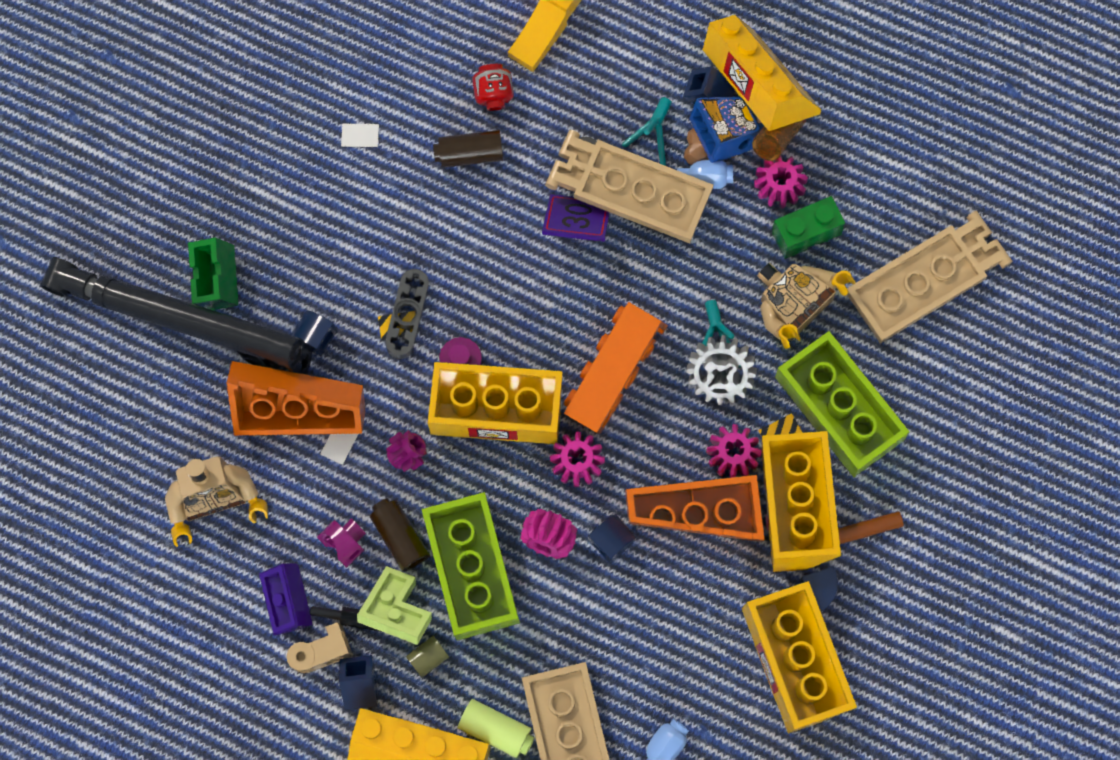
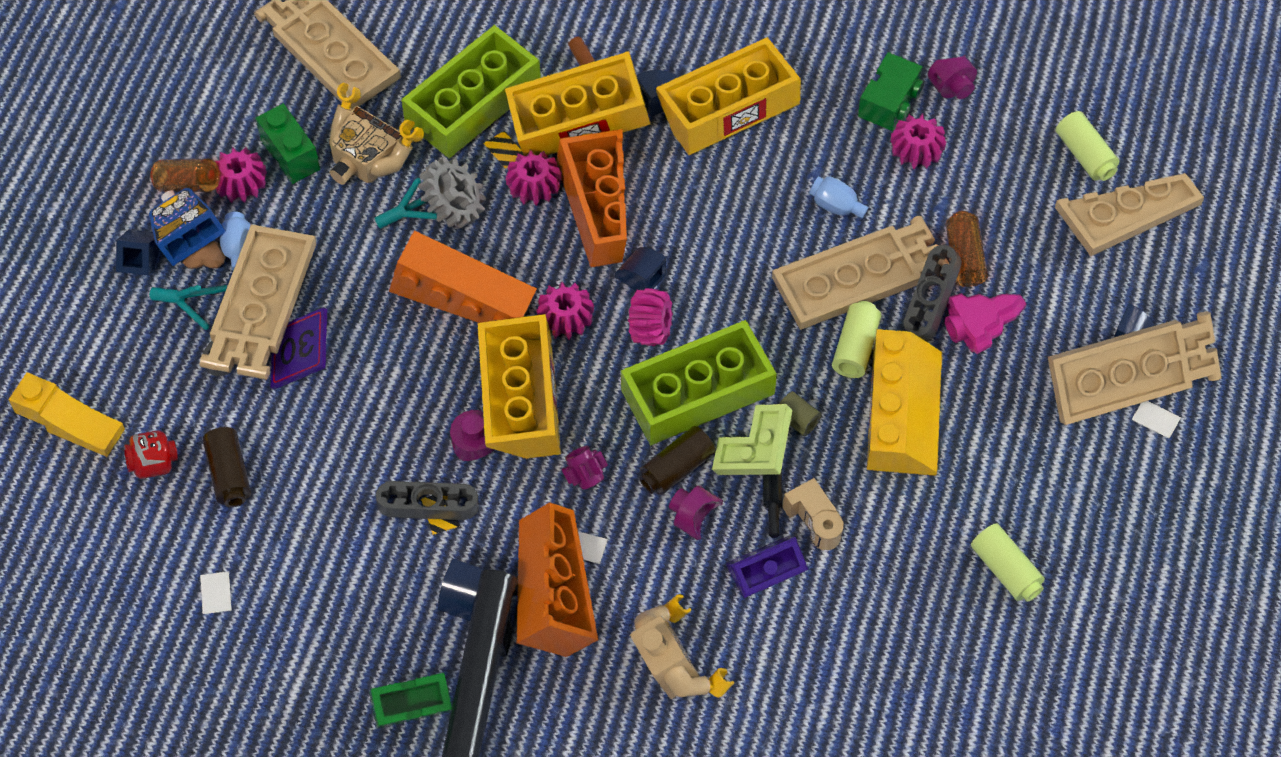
camera: 105 degrees left, 15 degrees down
dark blue brick [339,655,378,710] -> none
yellow slope [703,15,821,131] -> none

